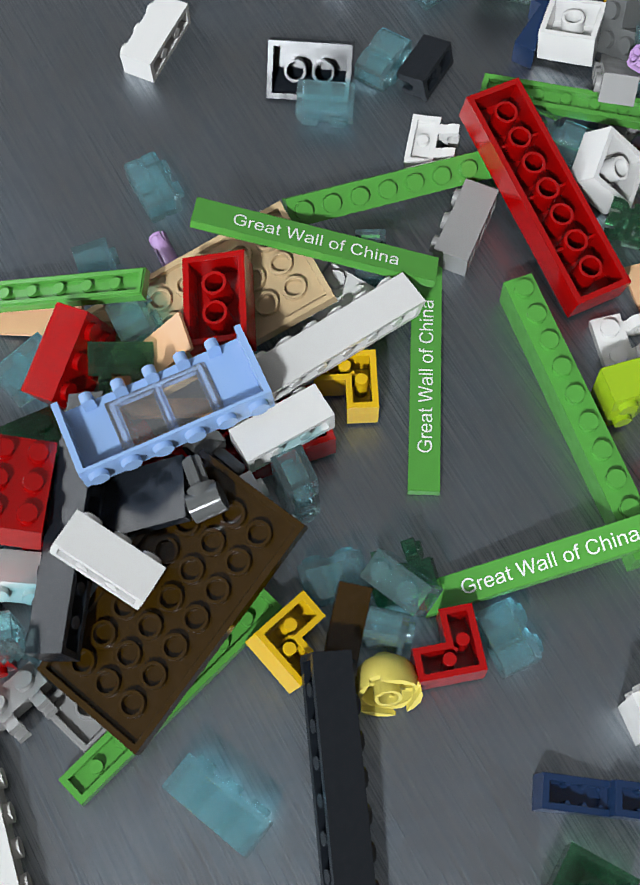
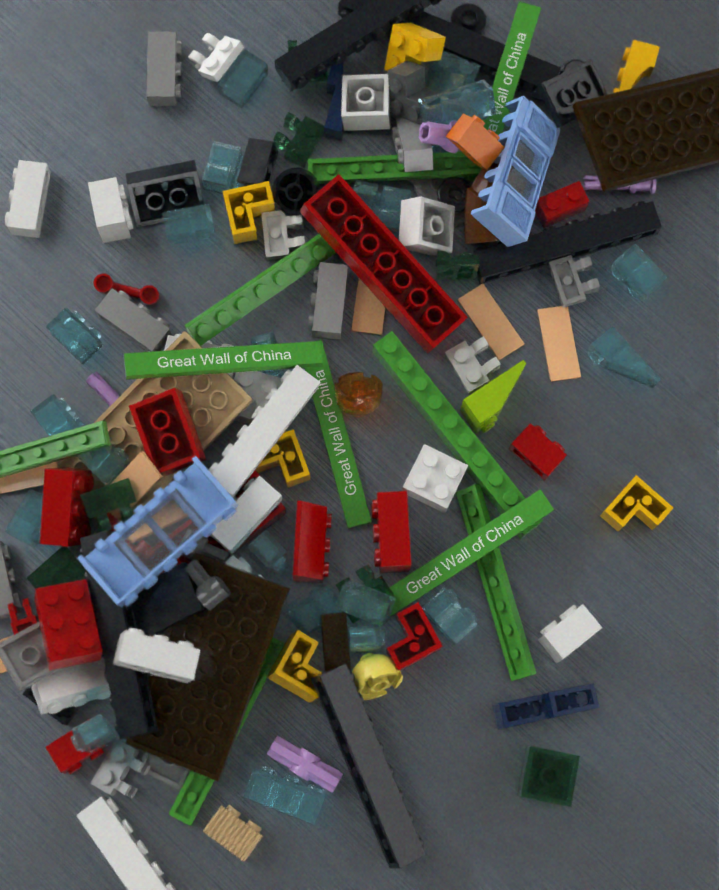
camera: 25 degrees left, 10 degrees up
none -> white brick [88,177,134,243]
none -> red bar [93,273,160,306]
none -> light grey brick [94,289,172,352]
none -> tan brick [203,805,263,862]
none -> yellow brick [222,181,275,245]
none -> lavender piece [267,736,343,793]
none -> black cylinder [272,167,320,216]
none -> clear green plate [273,112,324,168]
none -> red slope [293,501,332,583]
none -> clear orange cylinder [334,372,383,417]
none -> light nougat piece [351,278,386,335]
none -> red brick [371,491,411,574]
none -> white brick [402,444,468,513]
none -> bright green plate [456,484,537,681]

